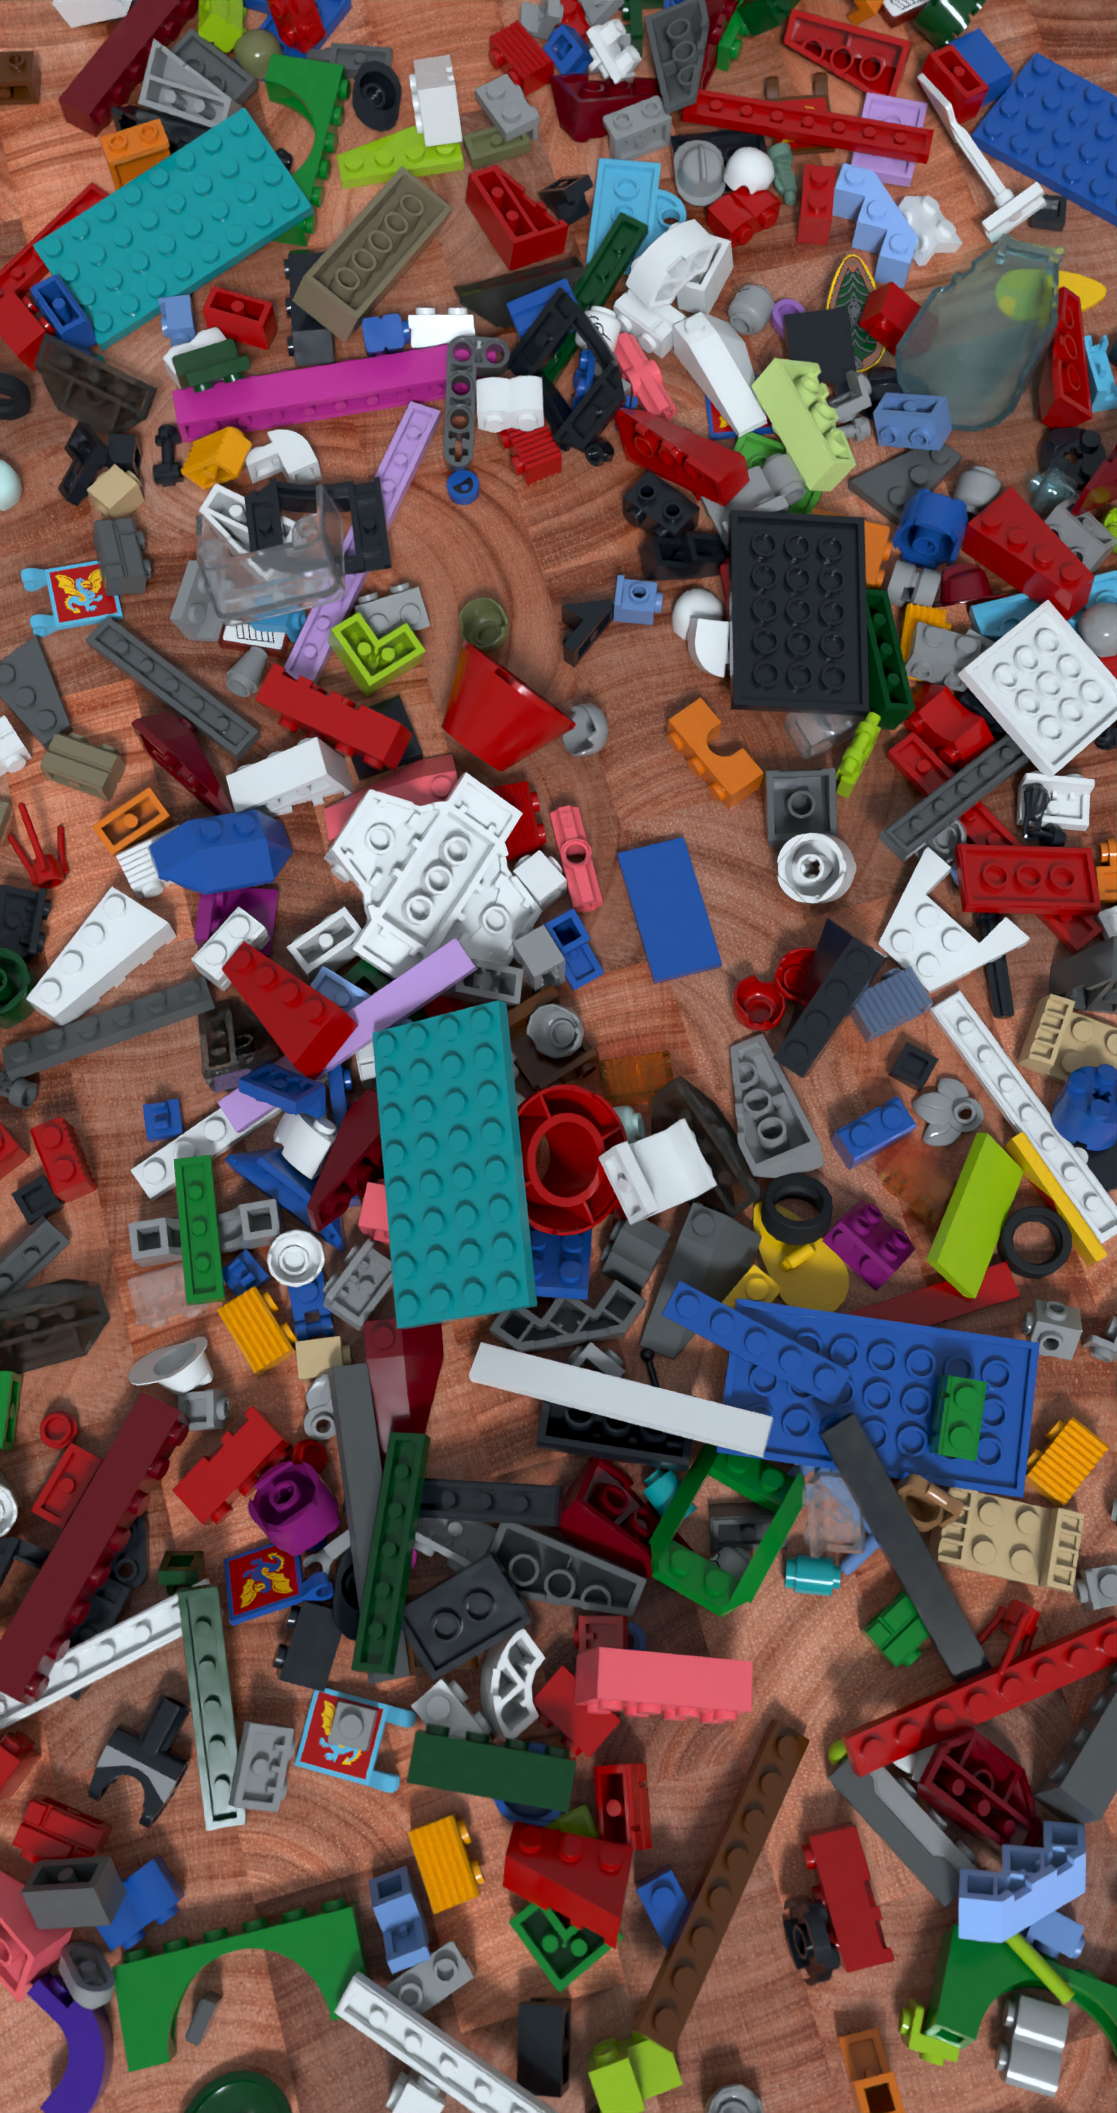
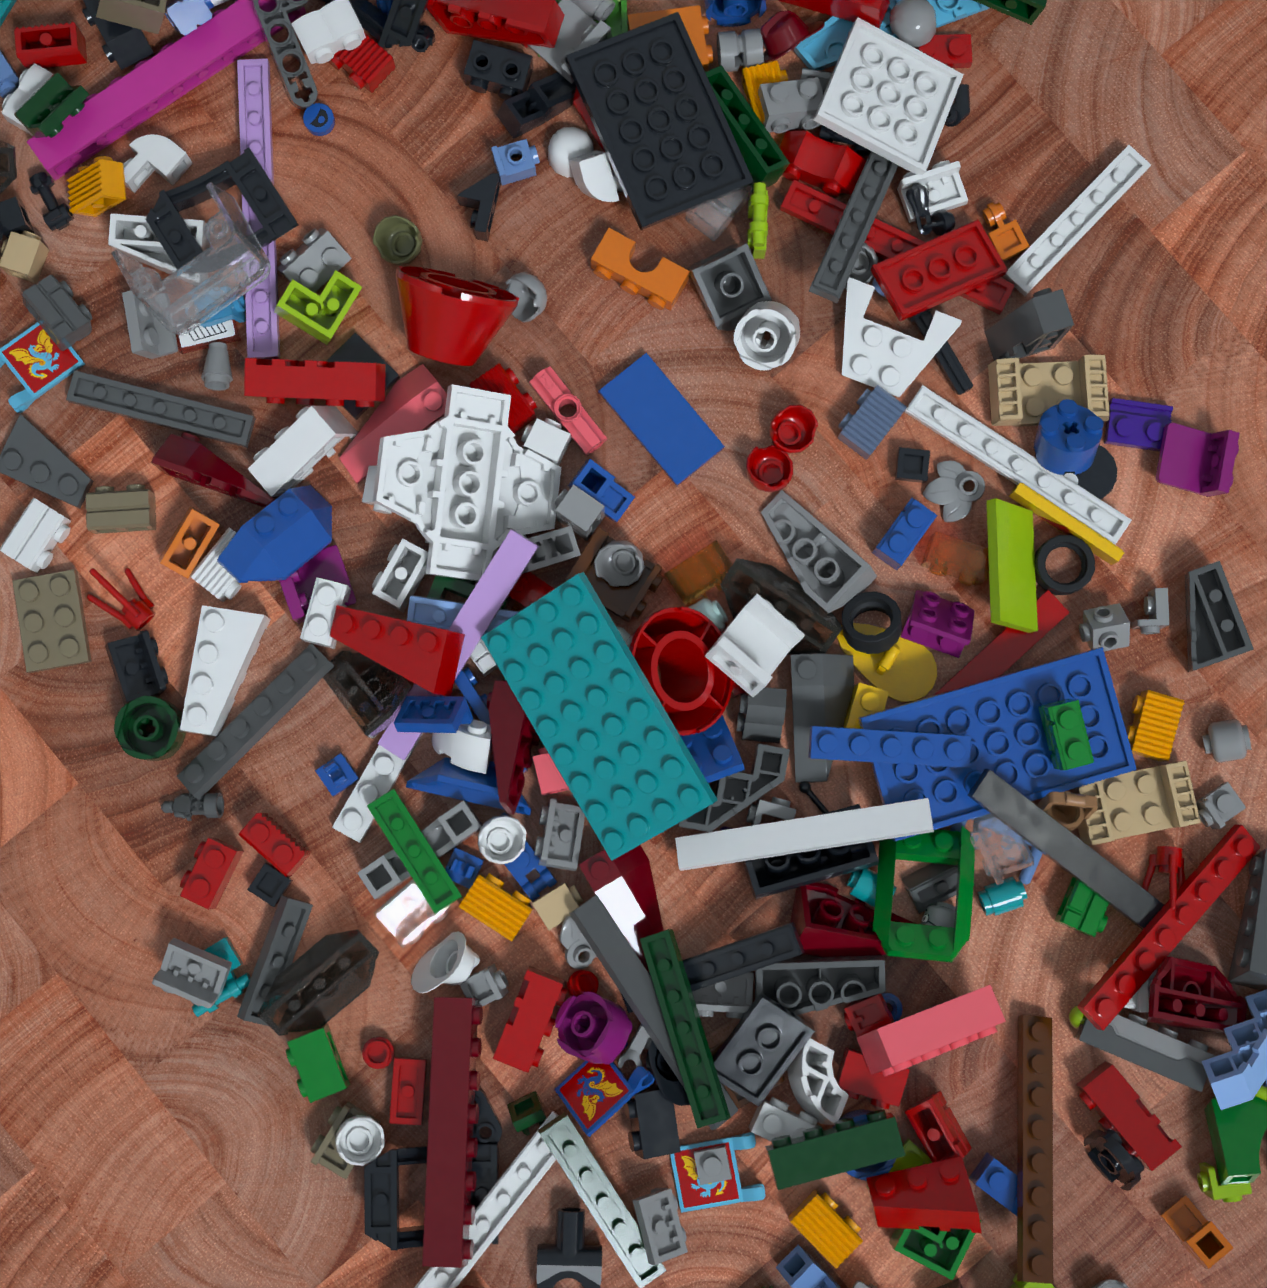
camera: 30 degrees left, 10 degrees up
black wedge [773,918,888,1078] -> none

